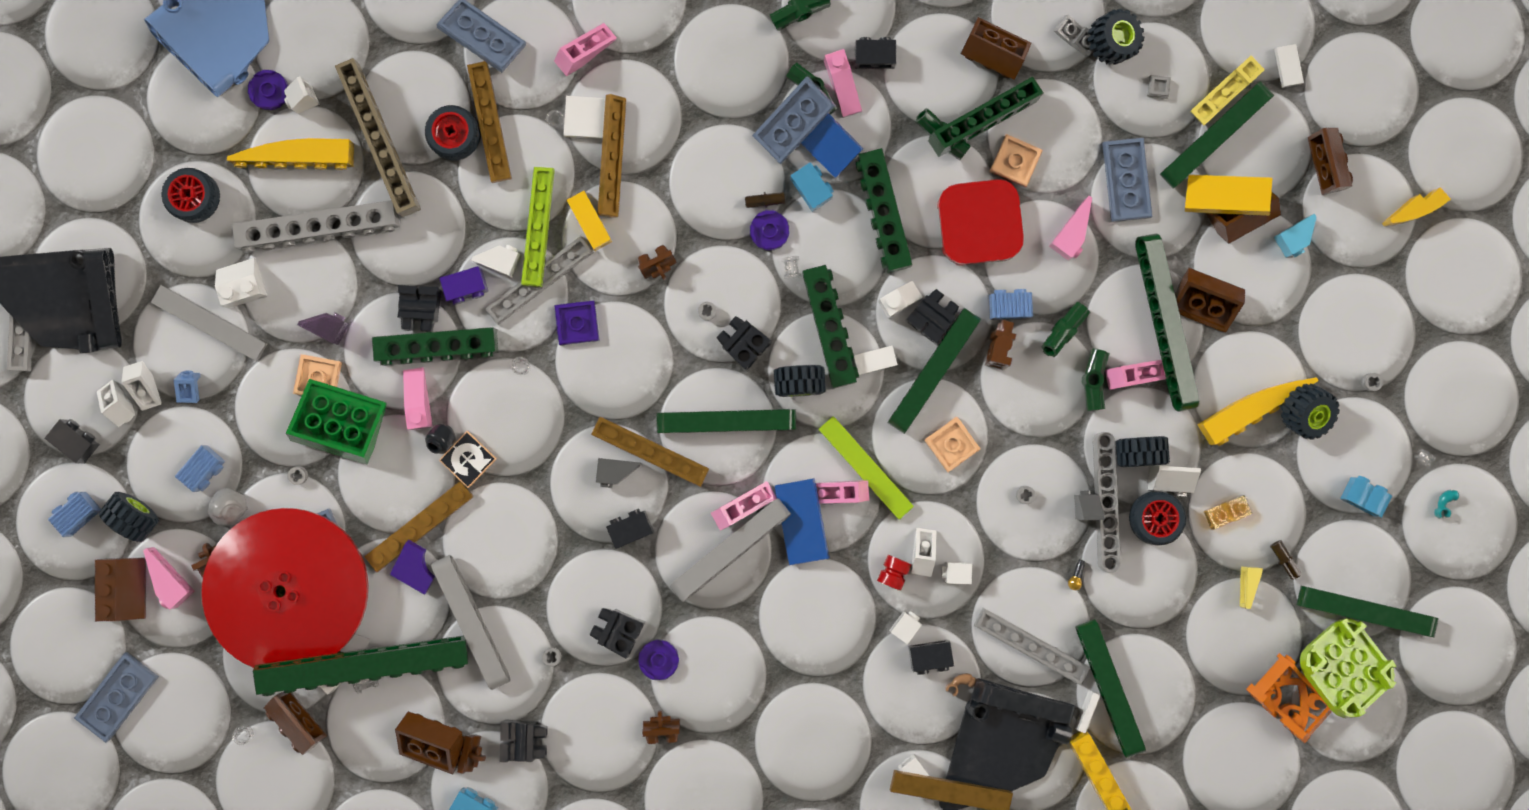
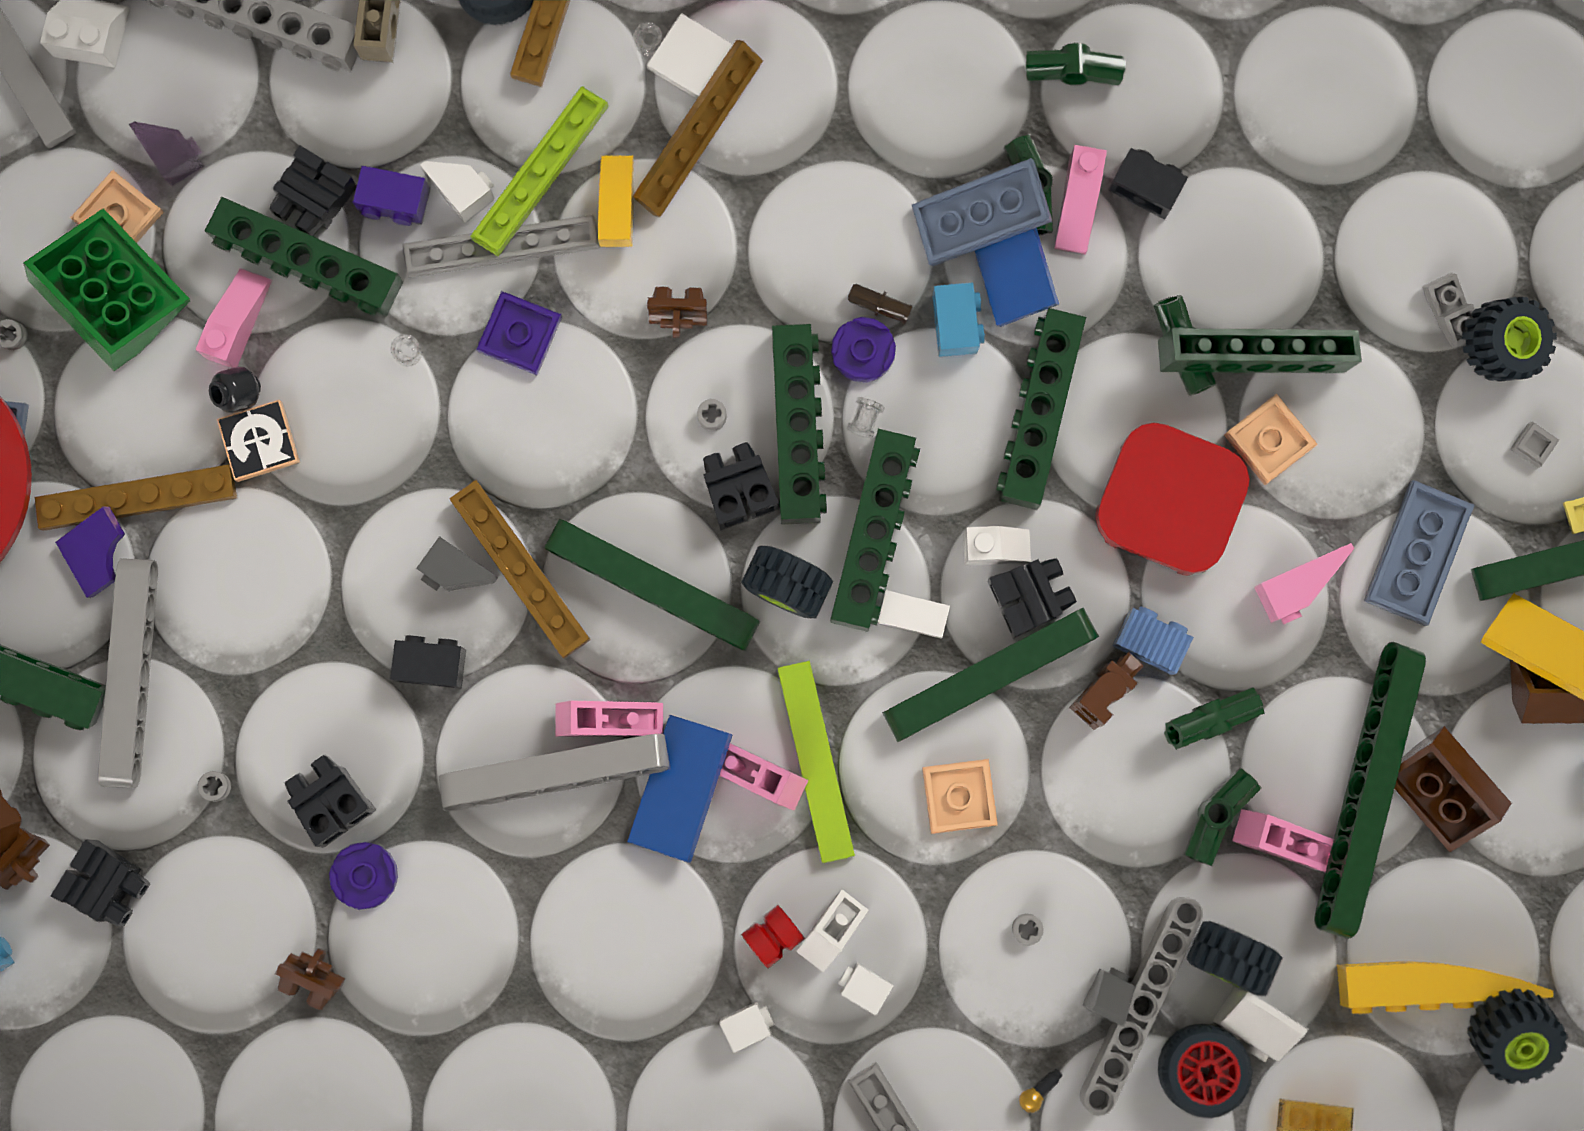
camera: 30 degrees right, 5 degrees down
black brick [908,640,954,675] -> none
reddish brown slope [960,17,1032,80] -> none
none -> dark green brick [772,324,827,525]

